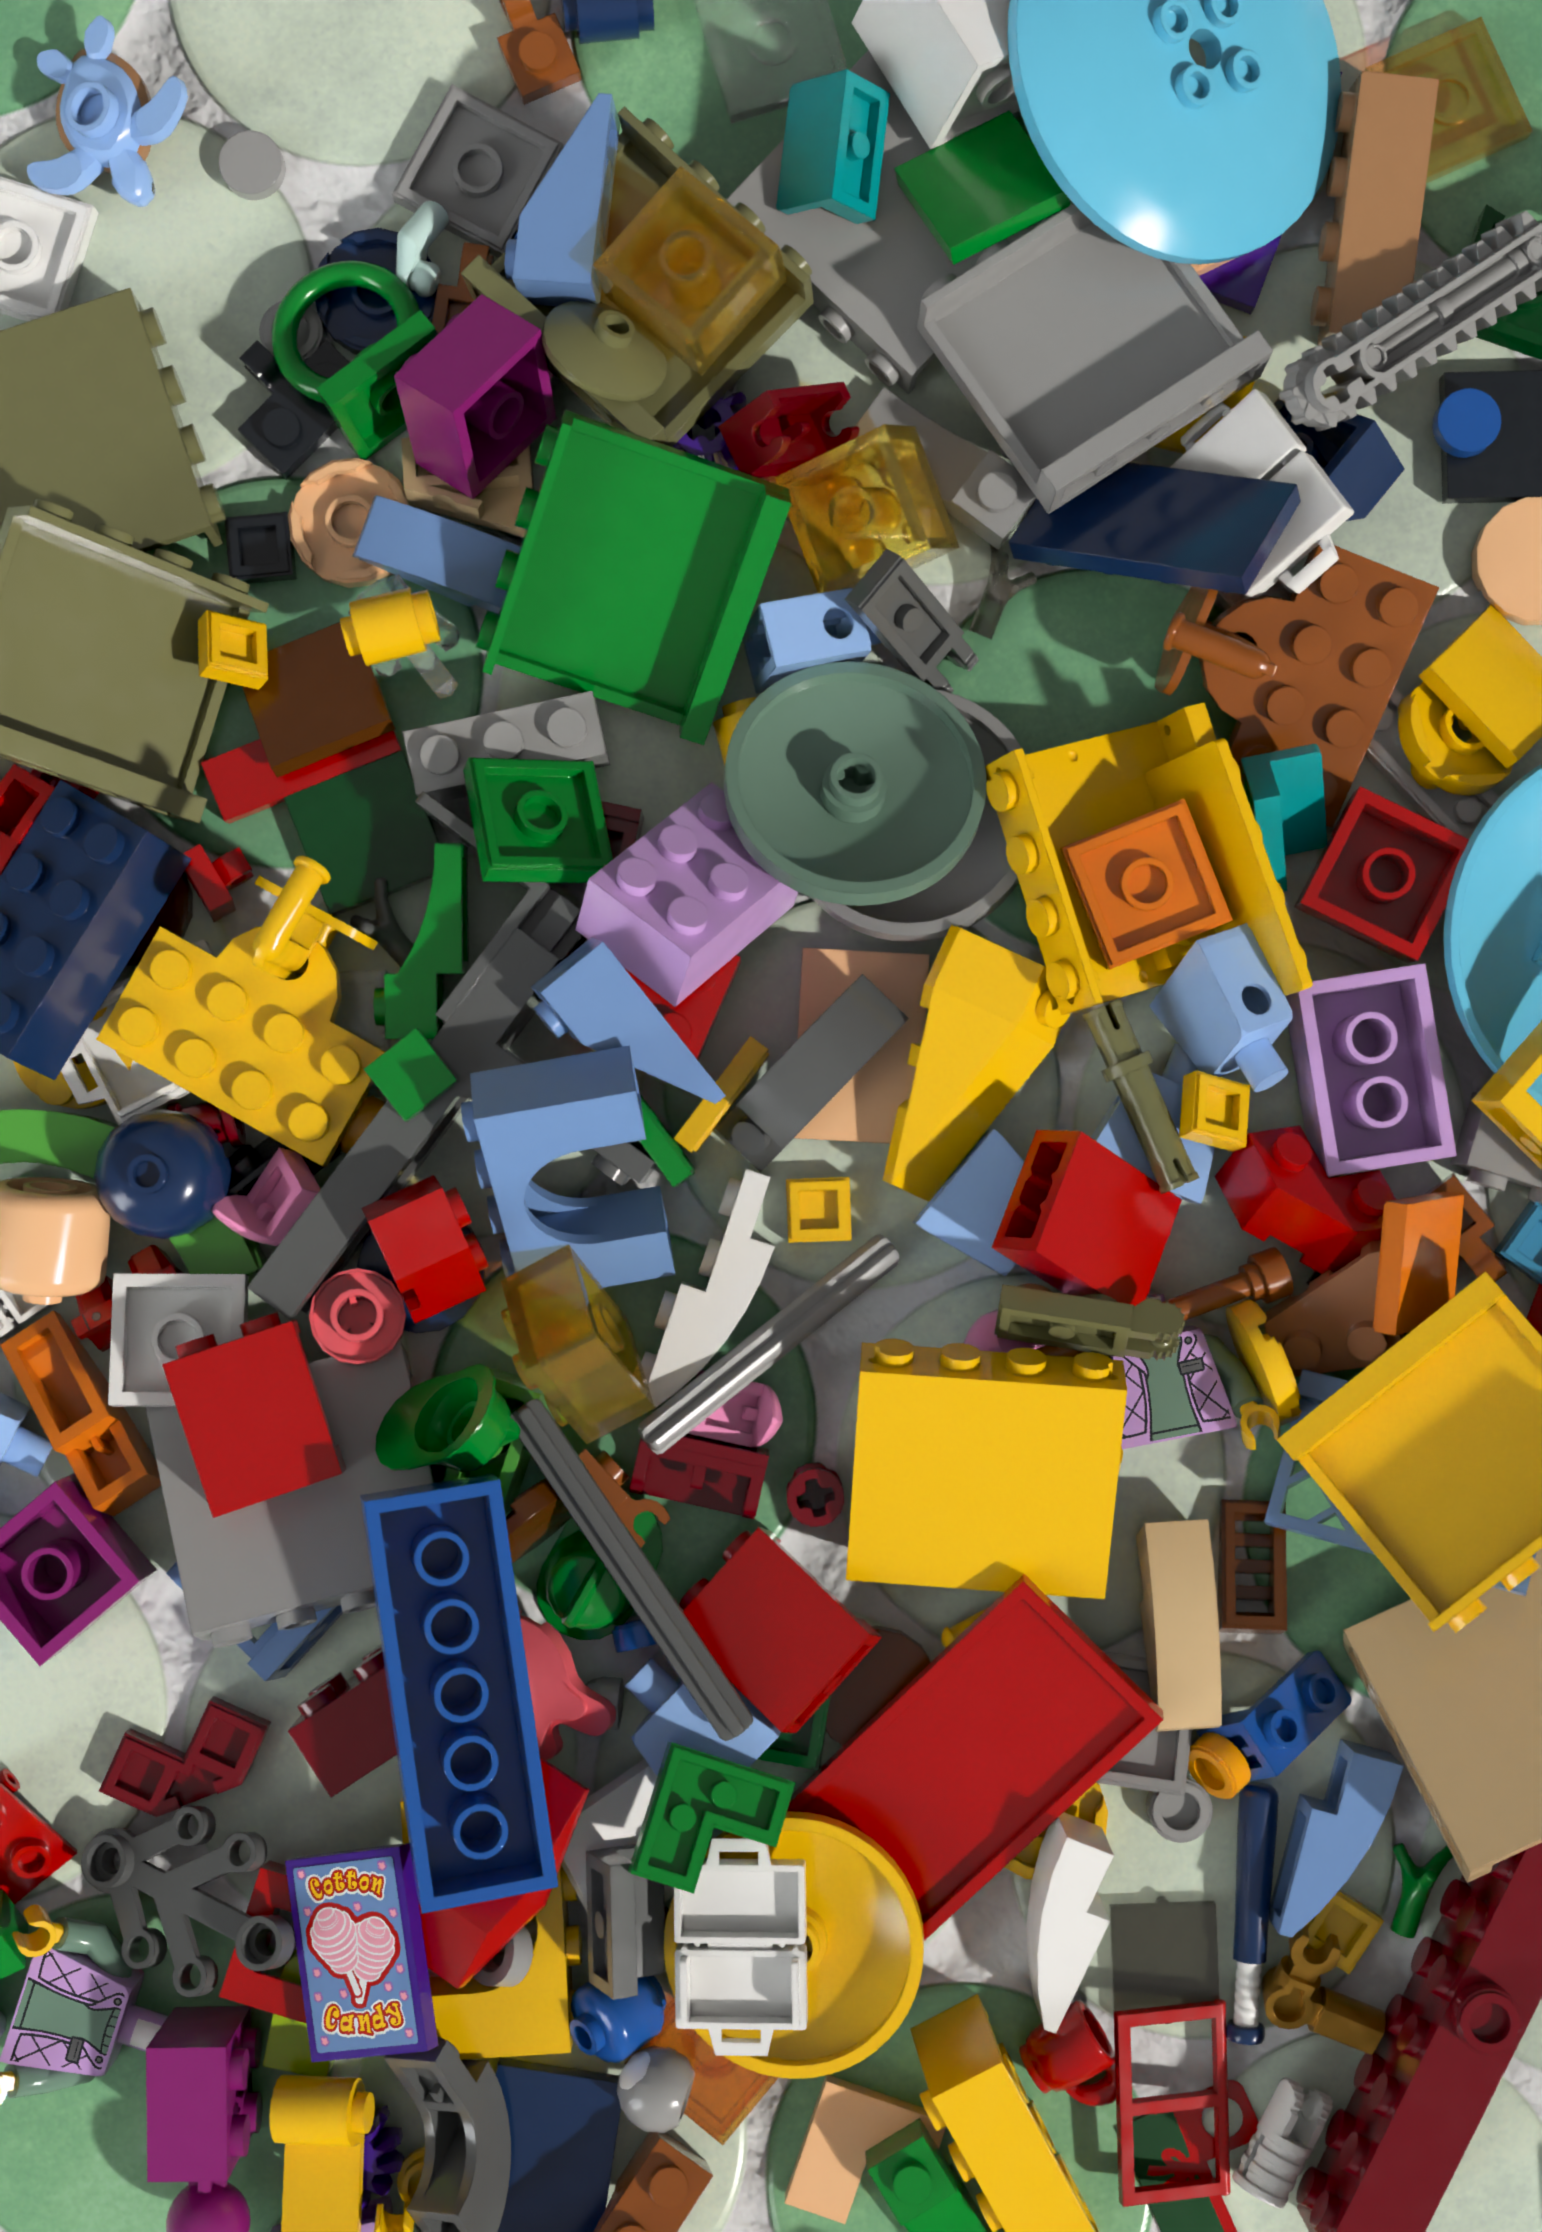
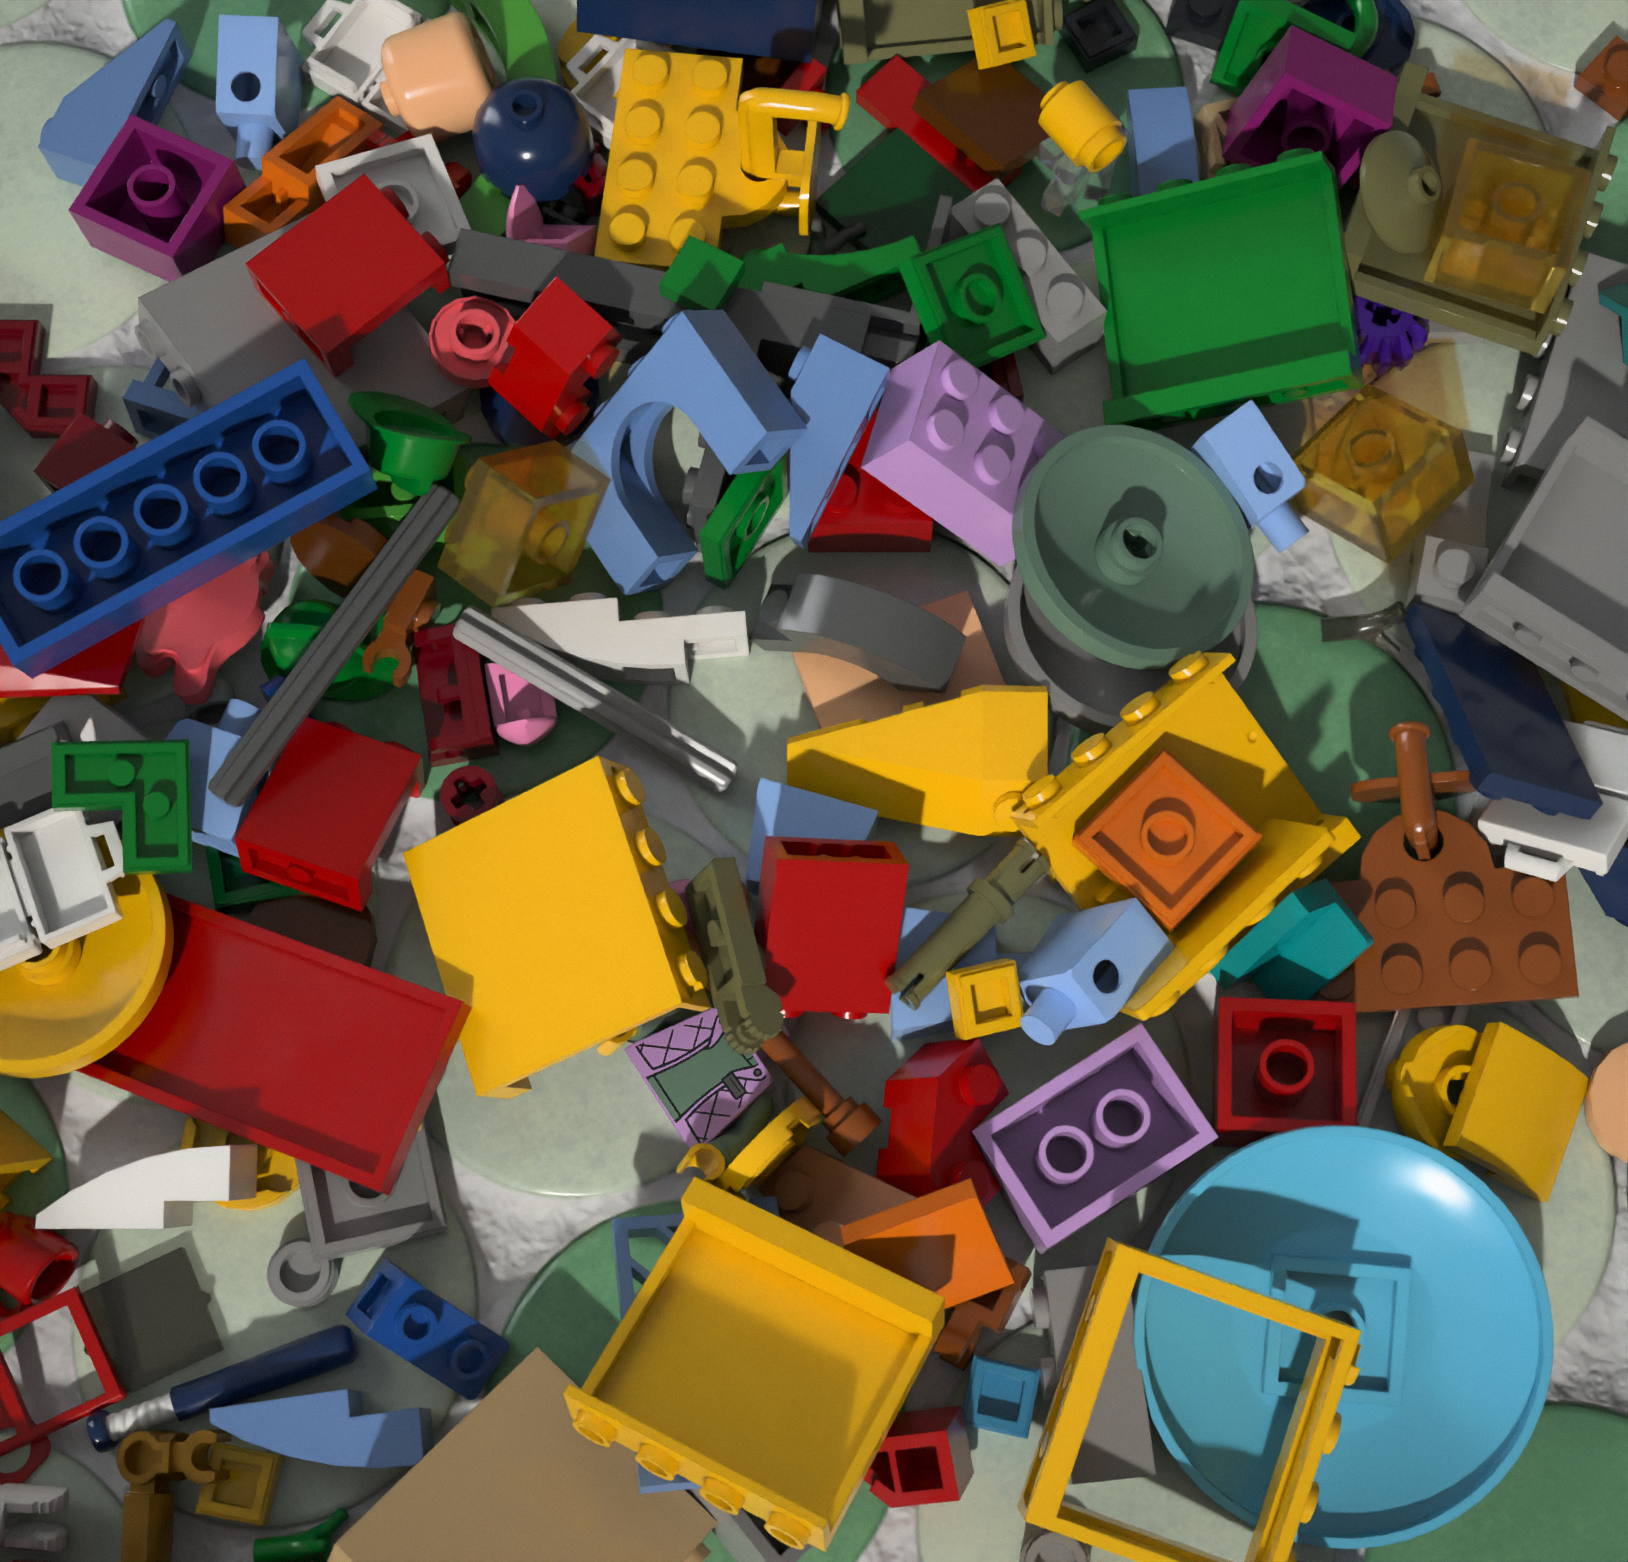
camera: 75 degrees right, 15 degrees down
light nougat tile [288,458,414,588] -> none
light grey tile [392,84,564,258] -> none
light aqua arm [396,201,449,297] -> none
medium blue slope [504,93,620,307] -> none
yellow tile [673,1036,769,1153] -> none
dark red hinge [718,382,860,481] -> none
yellow tile [786,1177,852,1243] -> none
dark grey hinge [845,549,979,693] -> none
tan slope [1136,1519,1222,1732] -> none
light orange tile [1188,1732,1251,1799] -> none
reddish brown slope [1217,1499,1287,1634] -> none

